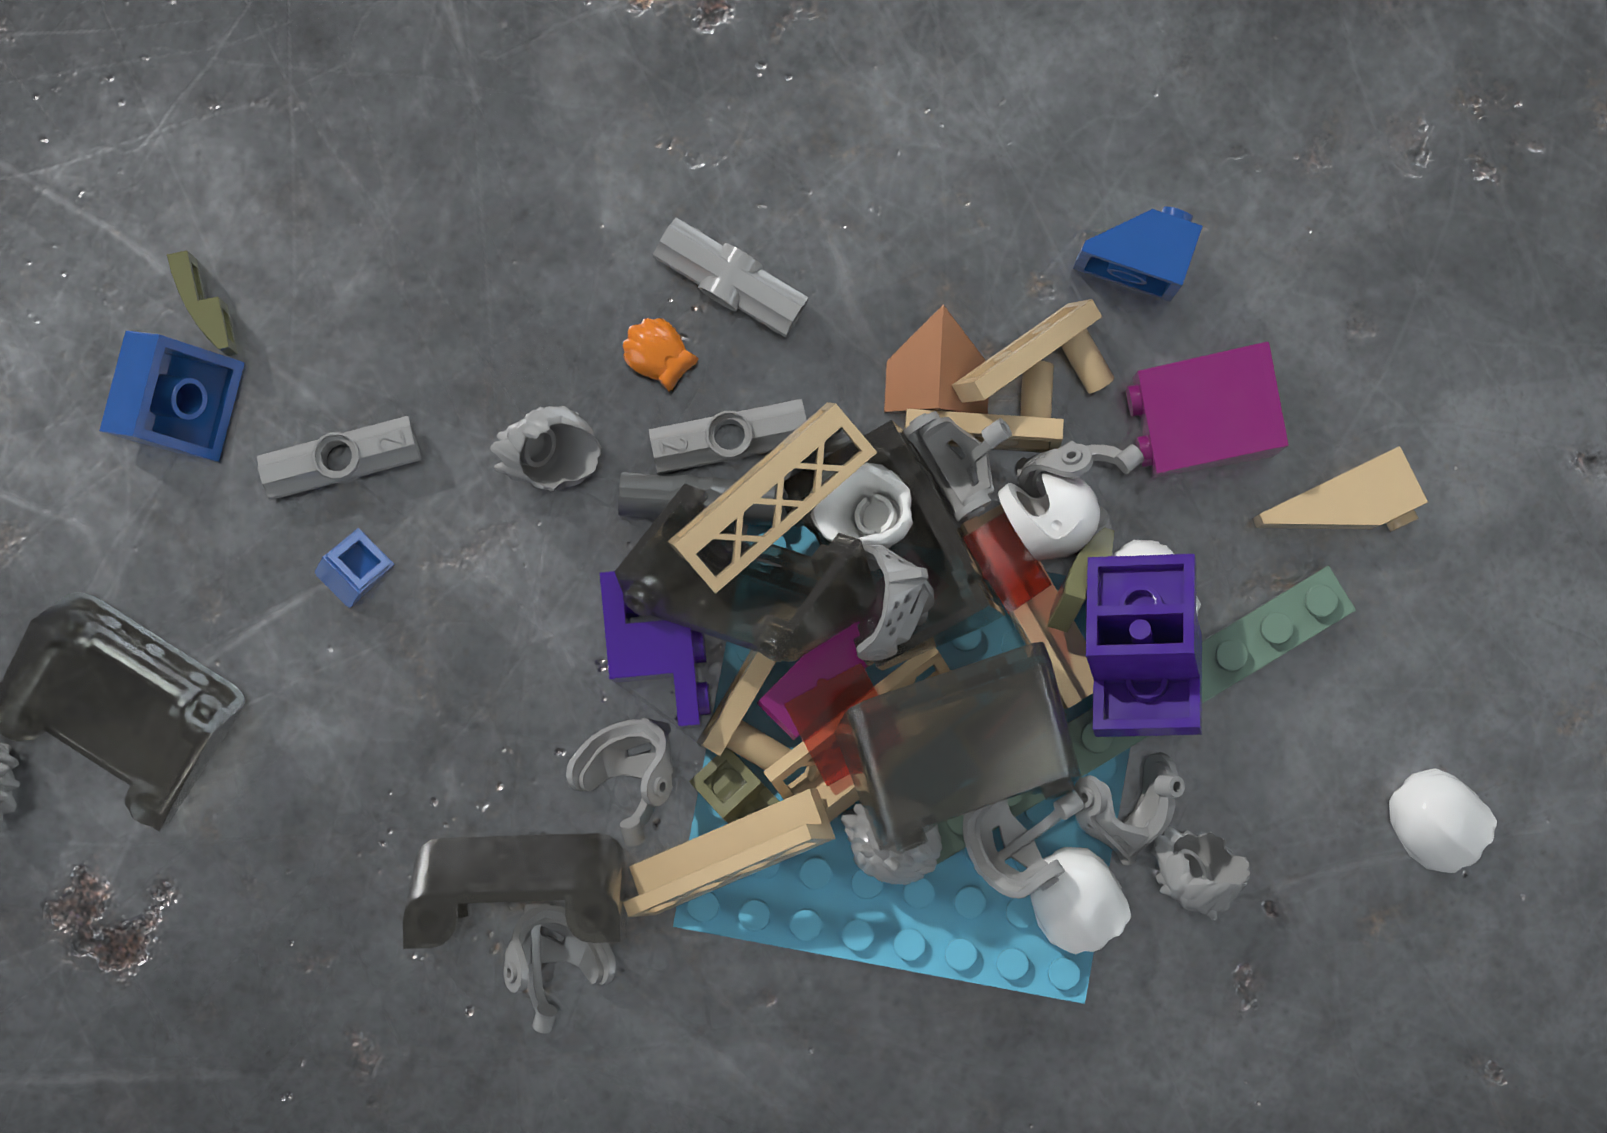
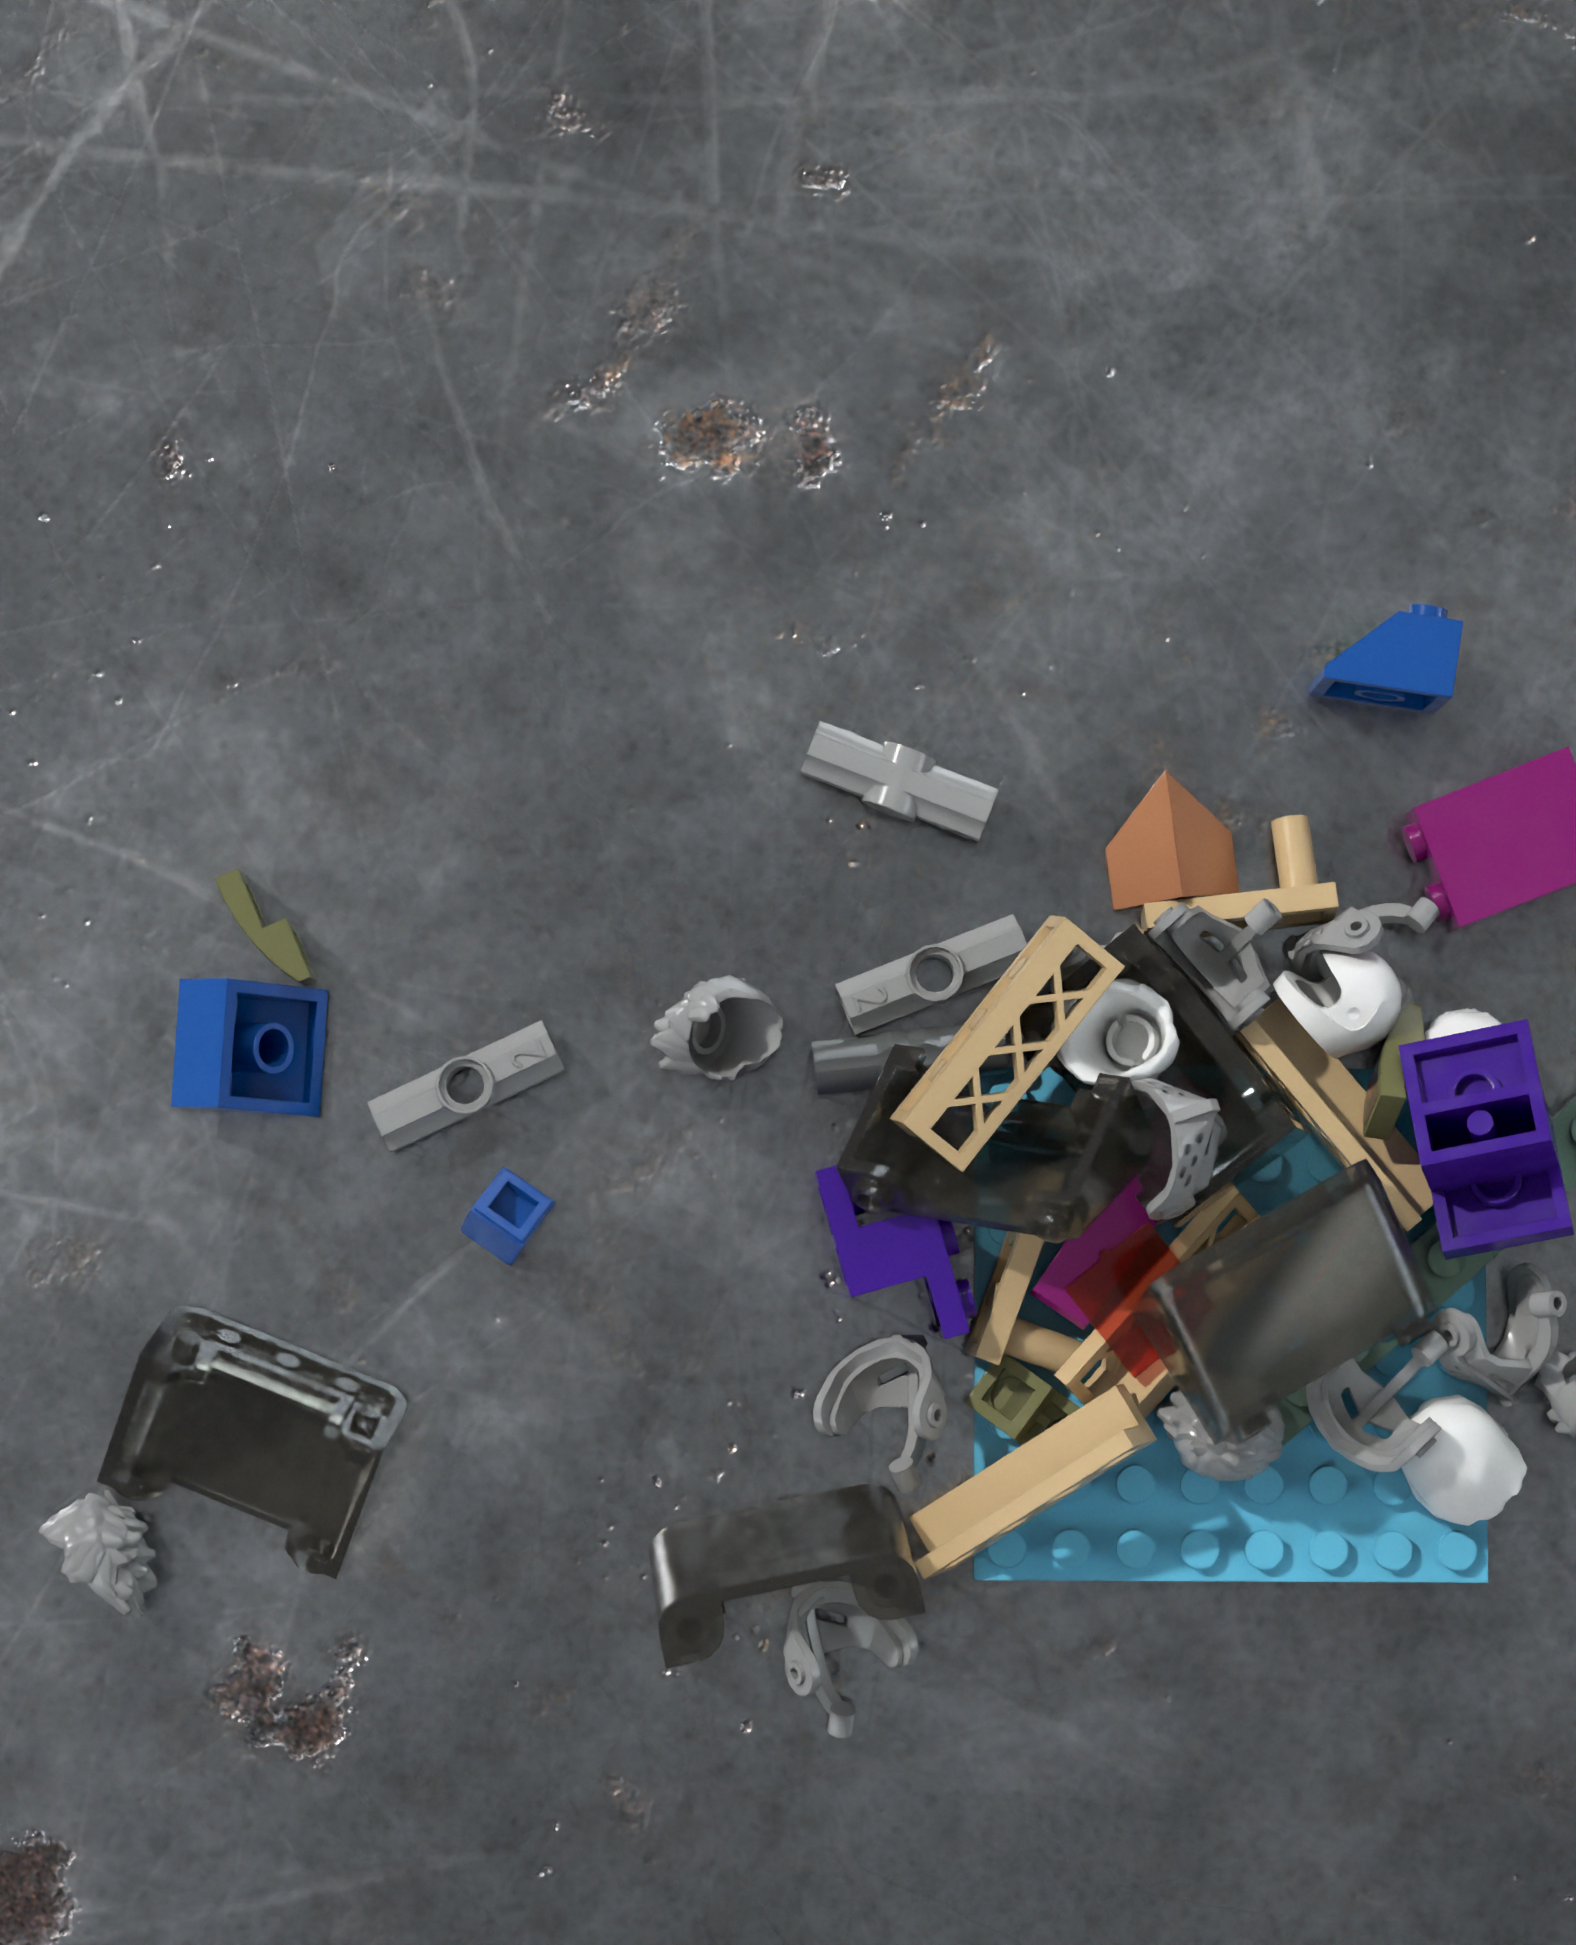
camera: 10 degrees left, 0 degrees up
orange animal [622,318,699,392] -> none
tan piece [952,299,1115,403] -> none
clear red piece [963,512,1052,614] -> none

